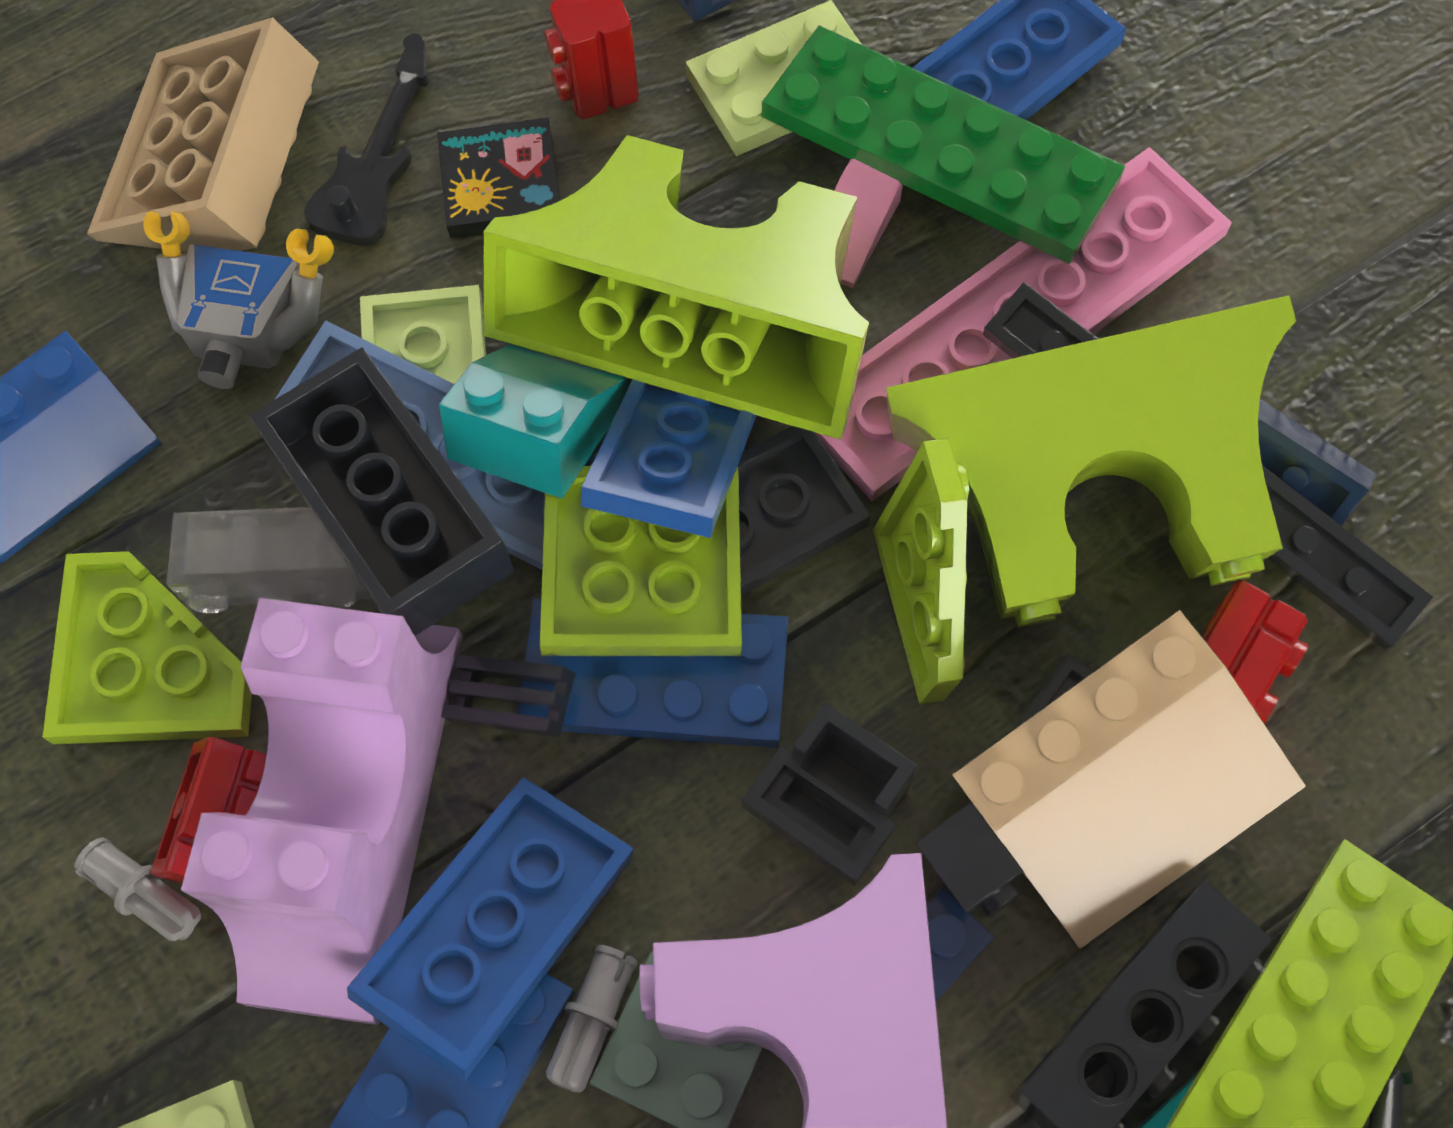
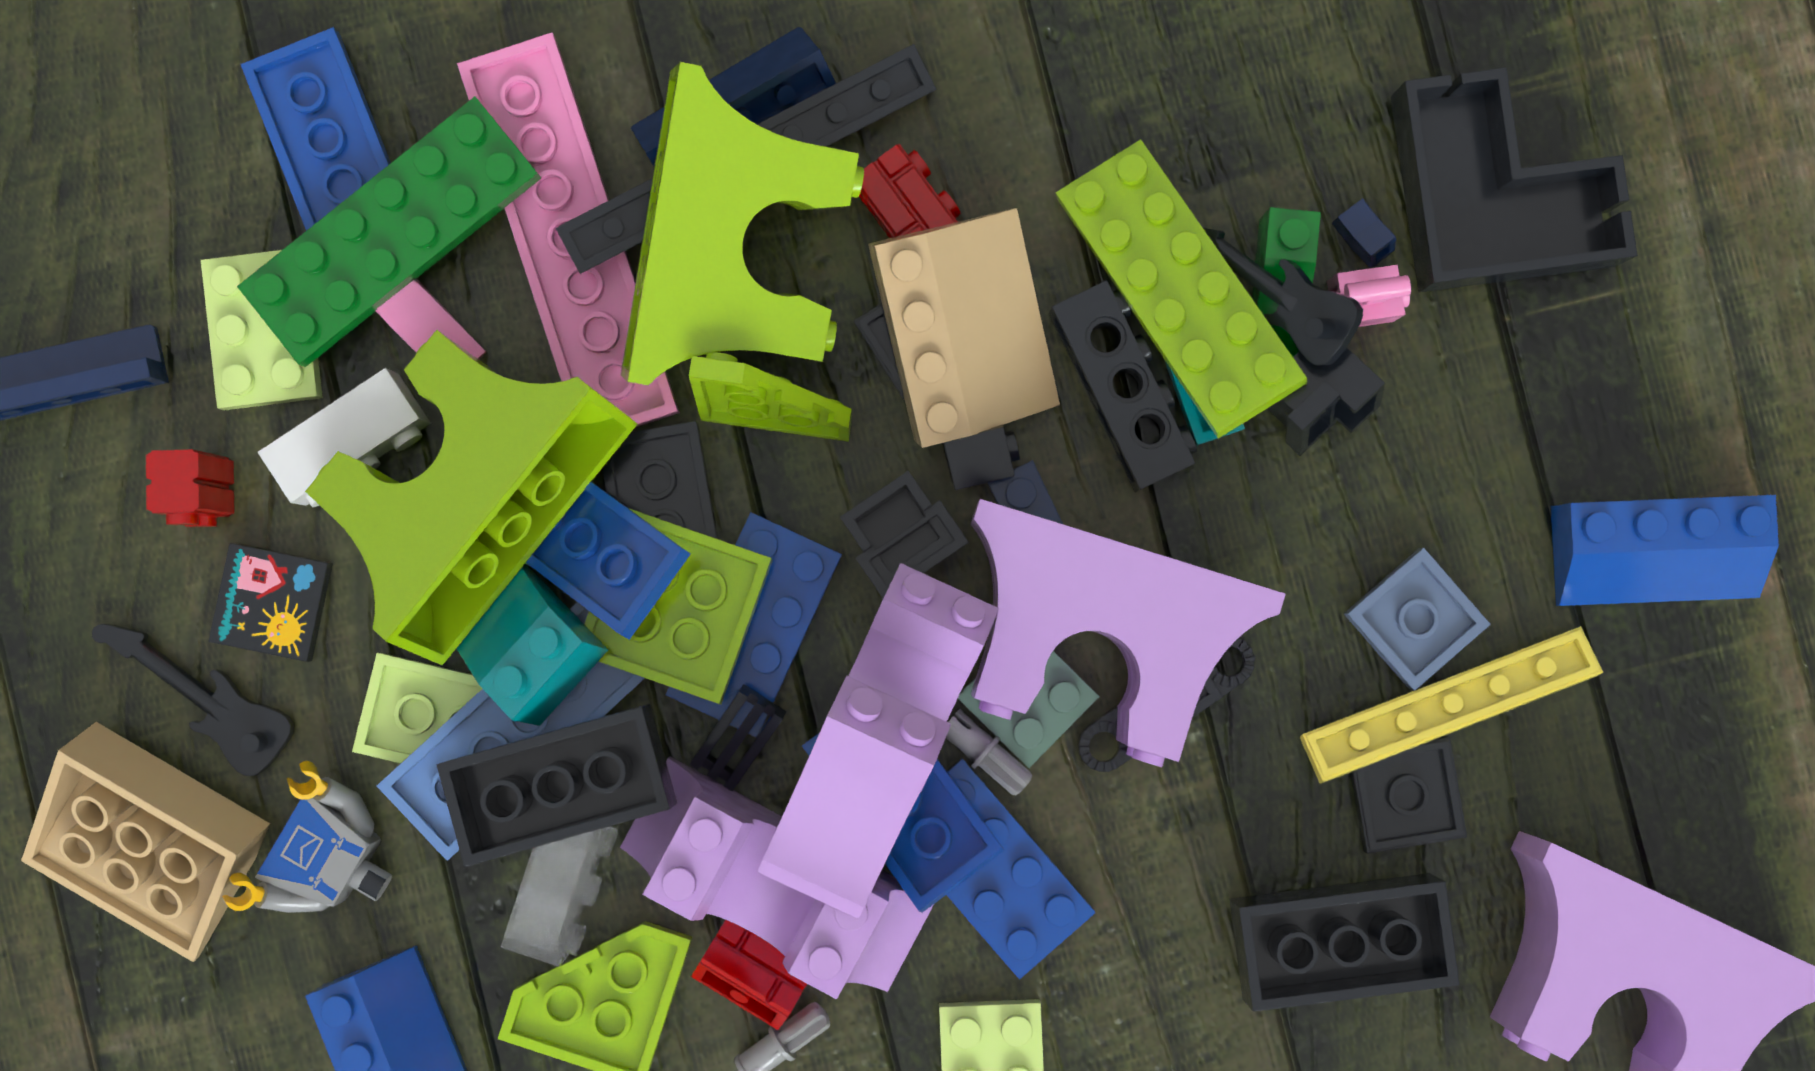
camera: 70 degrees left, 20 degrees up
none -> white brick [258,368,431,507]
none -> lavender piece [757,563,999,919]

